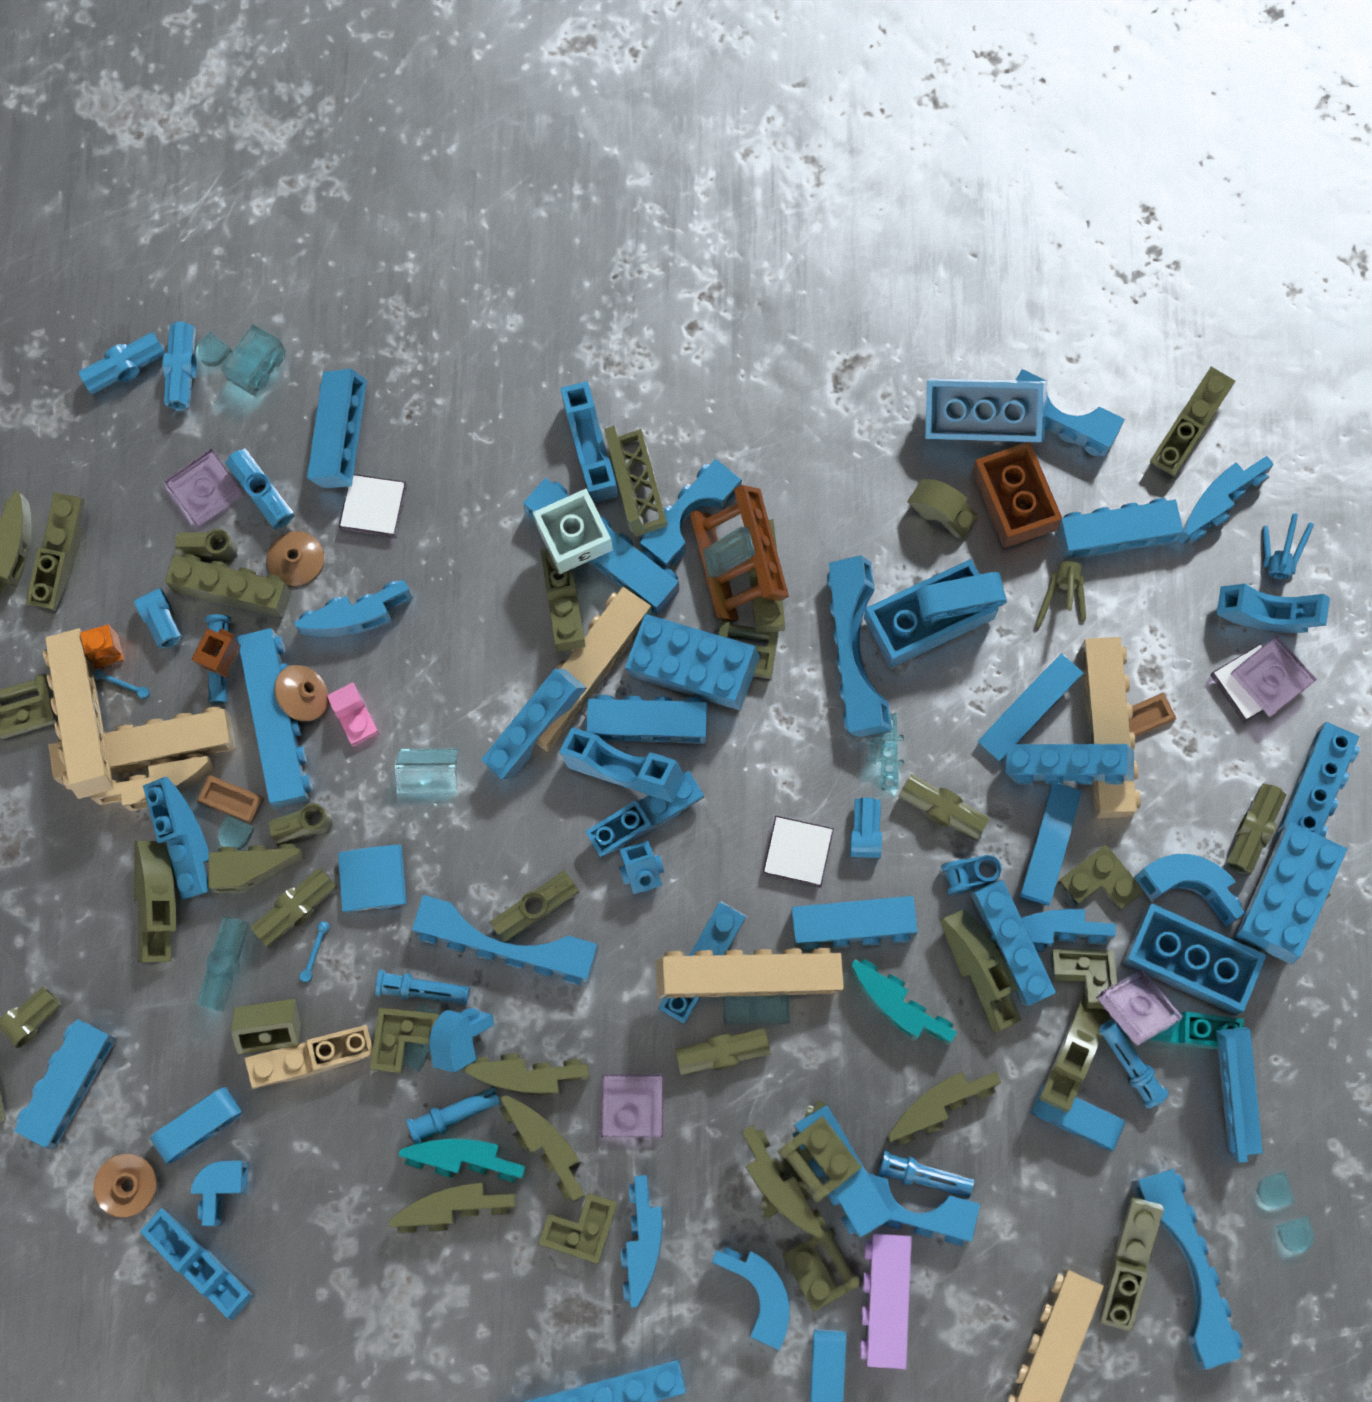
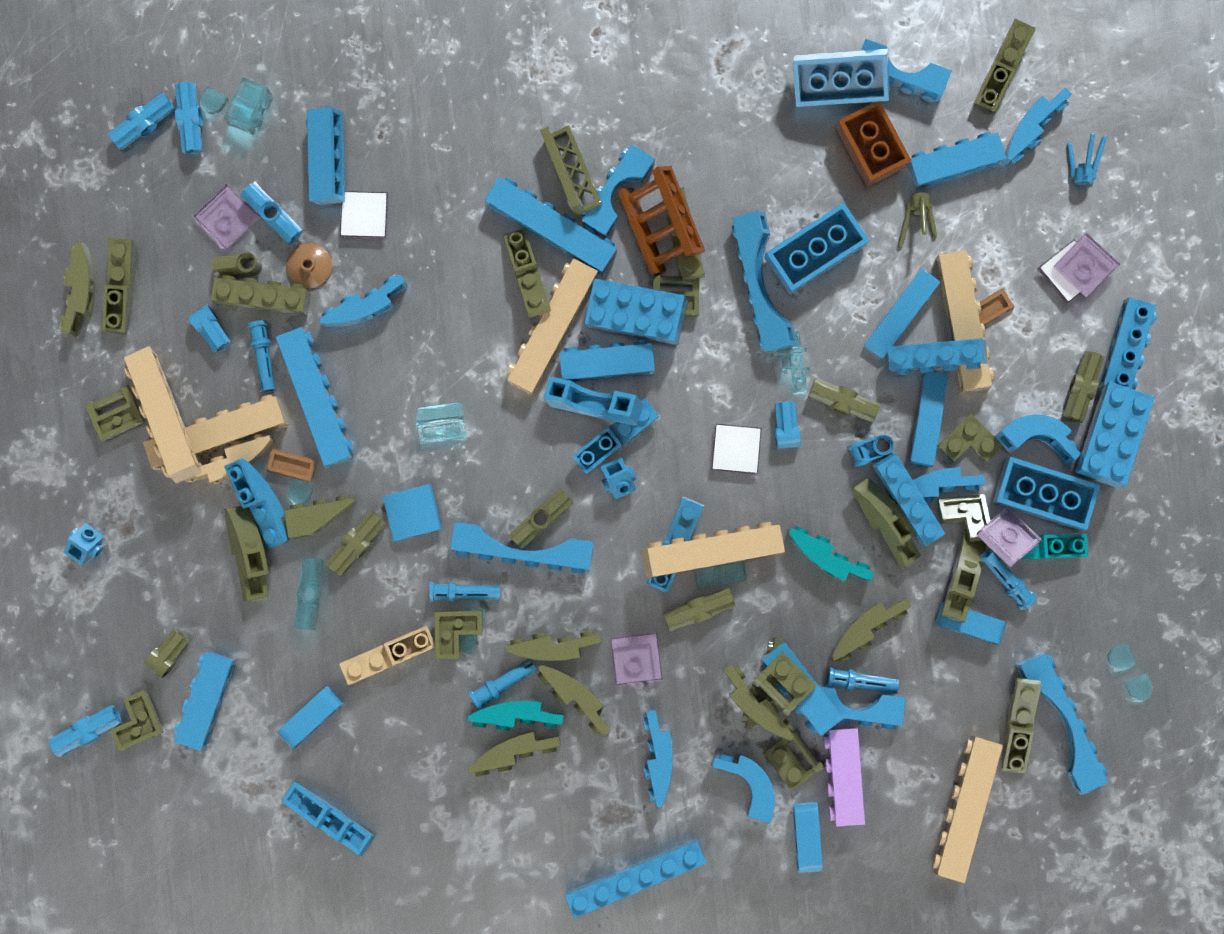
camera: 10 degrees left, 10 degrees up
orange brick [80,624,124,669] -> none
dark azure hinge [94,669,150,699] -> none
medium nougat dish [94,1154,157,1218] -> none
dark orange brick [191,628,241,678] -> none
dark azure brick [191,1161,249,1226] -> none
olive brick [231,999,301,1055] -> none
olive piece [269,803,333,846] -> none
medium nougat dish [274,665,329,721] -> none
dark azure hinge [299,921,329,982] -> none
bright pink slope [327,682,379,747] -> none
dark azure brick [429,1008,494,1073] -> none
dark azure arch [481,668,587,779] -> none
light aqua brick [533,489,613,574] -> none
olive plate [539,1193,618,1264] -> none
dark azure arch [560,381,618,503] -> none
clear light blue tile [703,527,755,577] -> none
dark azure brick [791,896,918,952] -> none
olive brick [907,479,978,539] -> none
dark azure beam [916,572,1007,621] -> none
dark azure arch [1216,583,1330,633] -> none
dark azure fence [1216,1027,1263,1163] -> none

